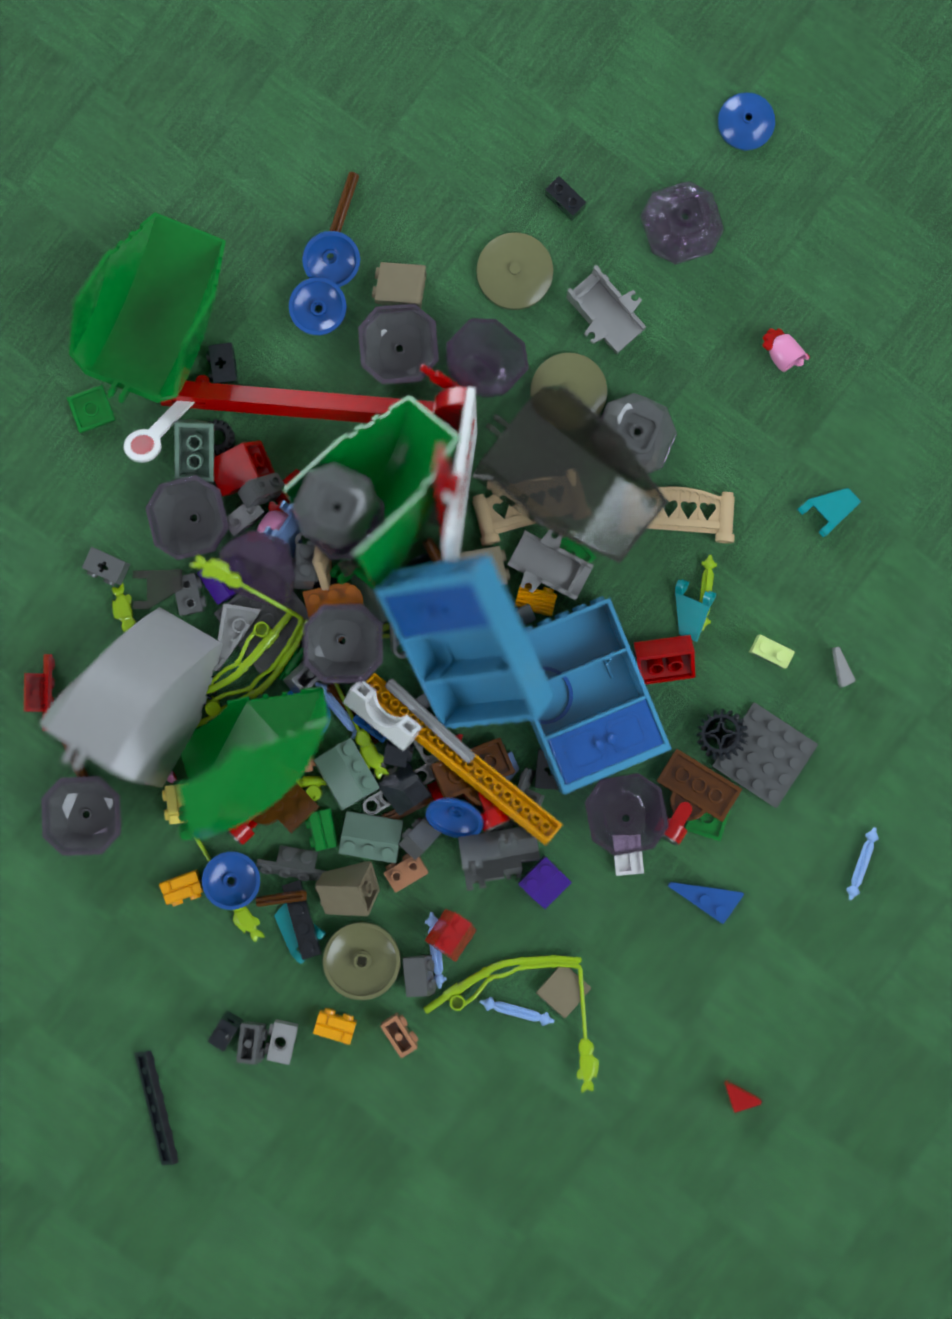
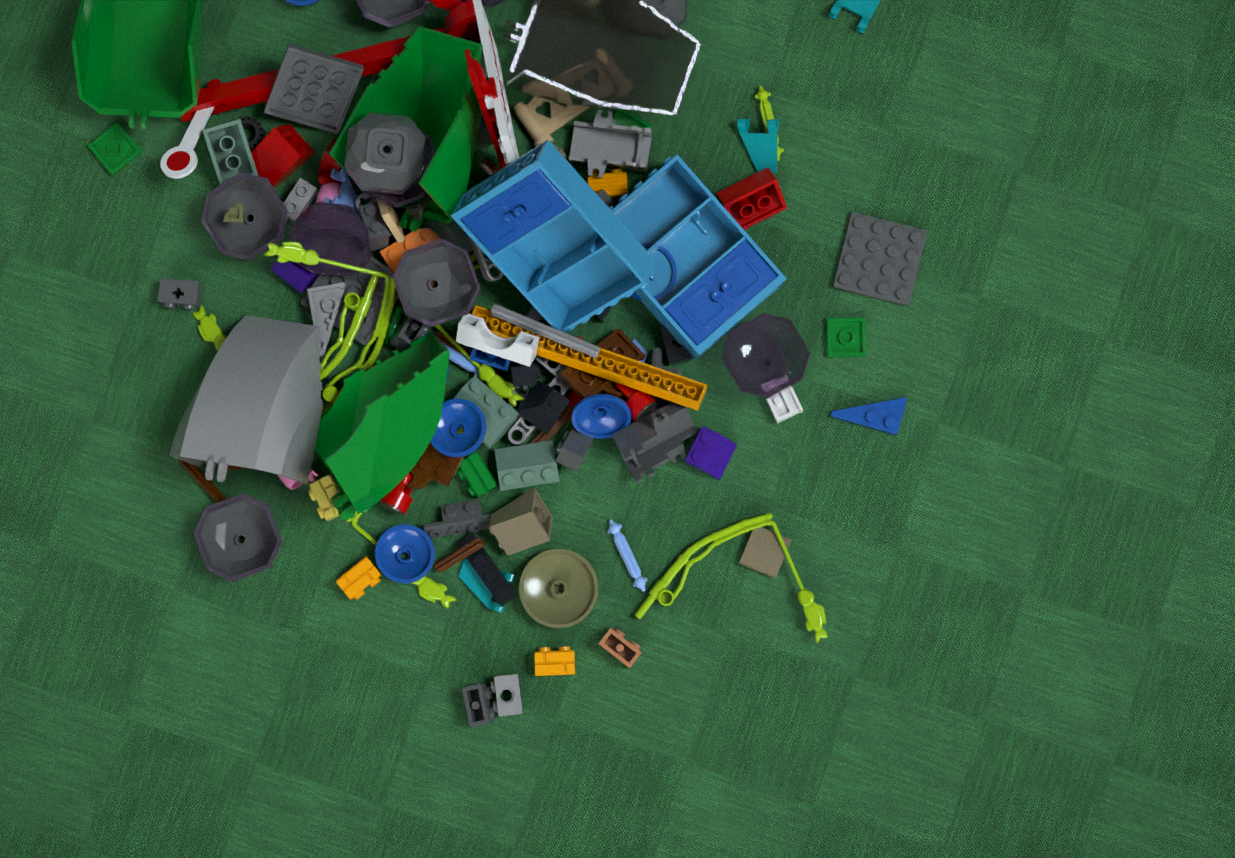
camera: 25 degrees left, 5 degrees down
red bracket [24,654,55,731] -> none
clear smoke flag [133,569,182,609] -> none
black plate [134,1050,179,1165] -> none
dark grey brick [172,573,207,616] -> none
black brick [206,342,239,384] -> none
black torso [207,1010,244,1052] -> none
dark grey brick [237,472,286,509] -> none
nougat brick [384,853,429,893] -> none
dark grey brick [403,955,436,997] -> none
red slope [424,909,477,962] -> none
light blue wheel [480,997,554,1026] -> none
tan piece [619,484,735,543] -> none
reddish brown plate [655,749,742,846] -> none
black gear [696,709,749,761] -> none
red slope [724,1080,762,1113] -> none
yellowish green brick [749,634,795,669] -> none
light grey slope [832,647,855,688] -> none
light blue wheel [846,827,879,900] -> none
none -> olive tile [223,203,245,222]
none -> dark grey plate [264,43,364,134]
none -> blue dish [431,399,487,457]

